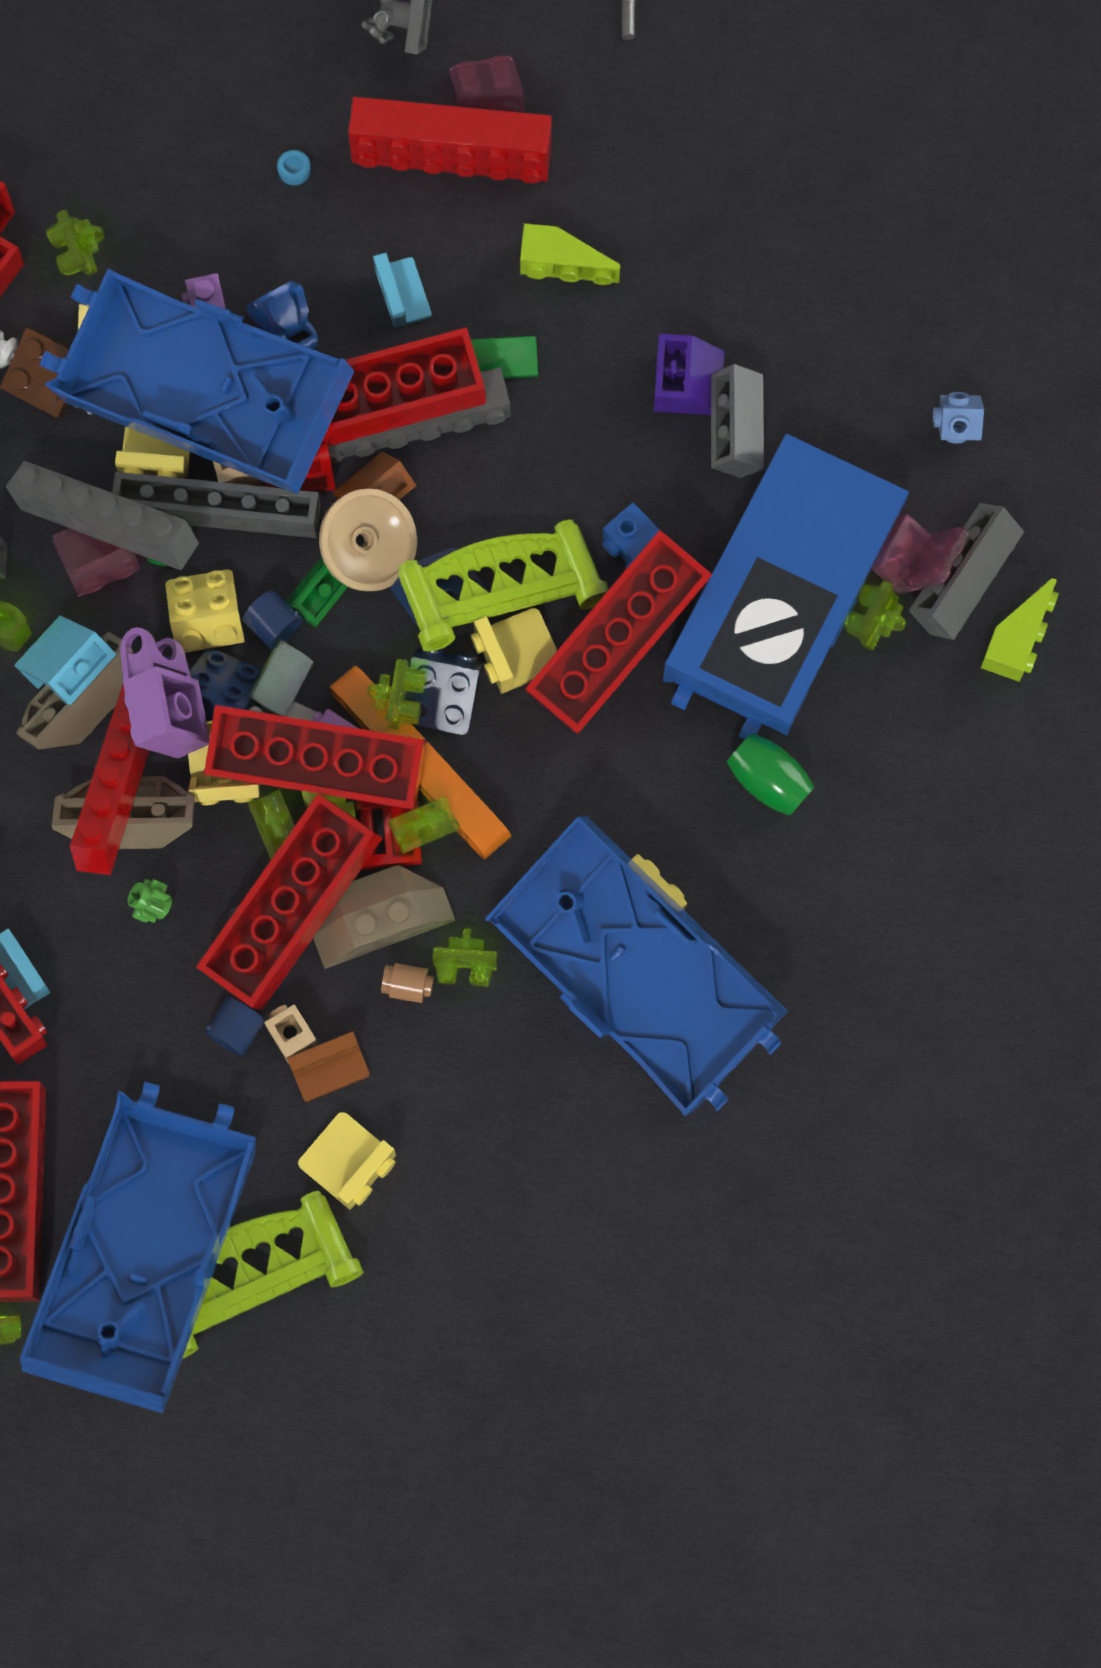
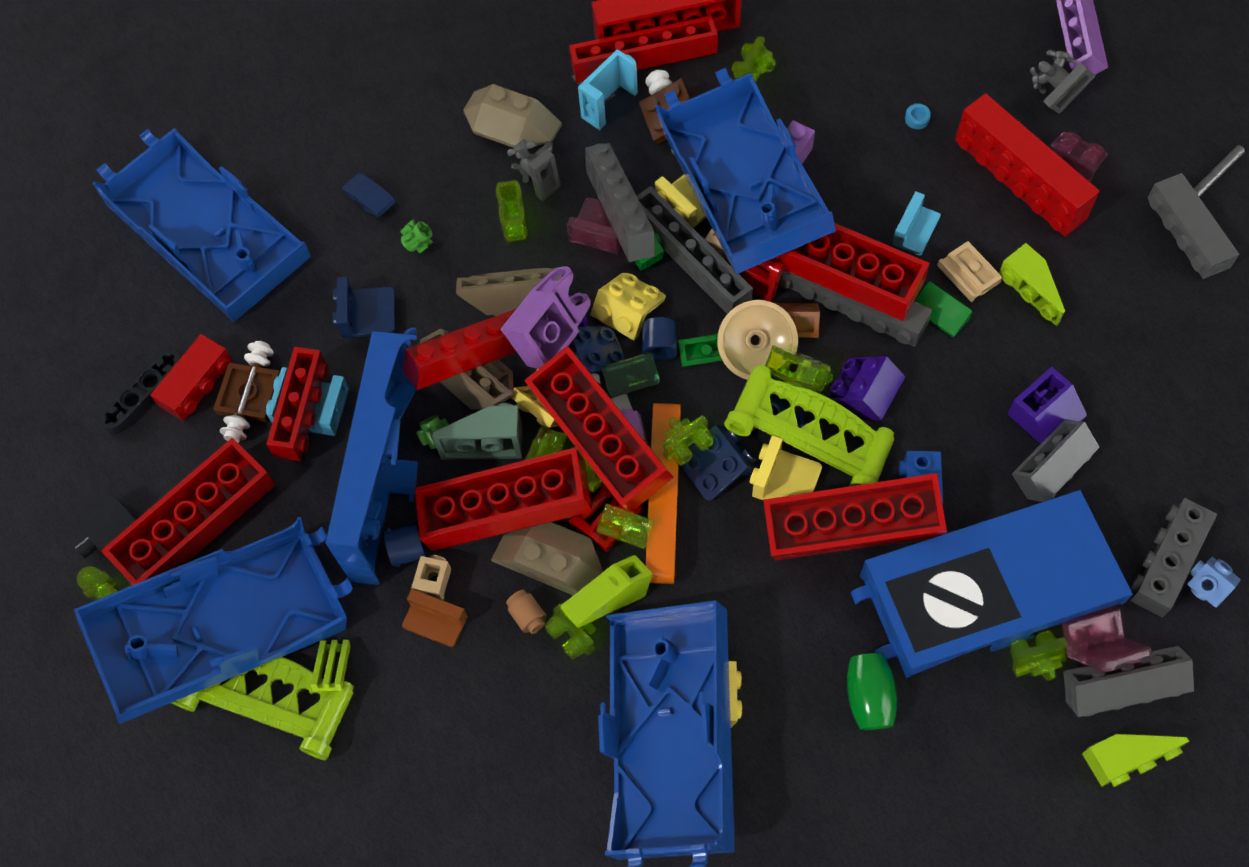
camera: 50 degrees right, 10 degrees down
medium azure panel [14,616,117,705] -> none
blue piece [247,281,318,350] -> none
light yellow bracket [298,1112,396,1210] -> none
none -> lime tile [311,640,351,691]
none -> blue piece [326,328,418,585]
none -> sand green slope [433,403,523,460]
none -> lime slope [561,555,652,628]
none -> clear neon green torso [765,345,833,392]
none -> dark purple slope [826,356,905,420]
none -> tan plate [937,241,1003,302]
none -> dark grey brick [1130,498,1217,618]
none -> dark grey brick [1148,173,1239,279]

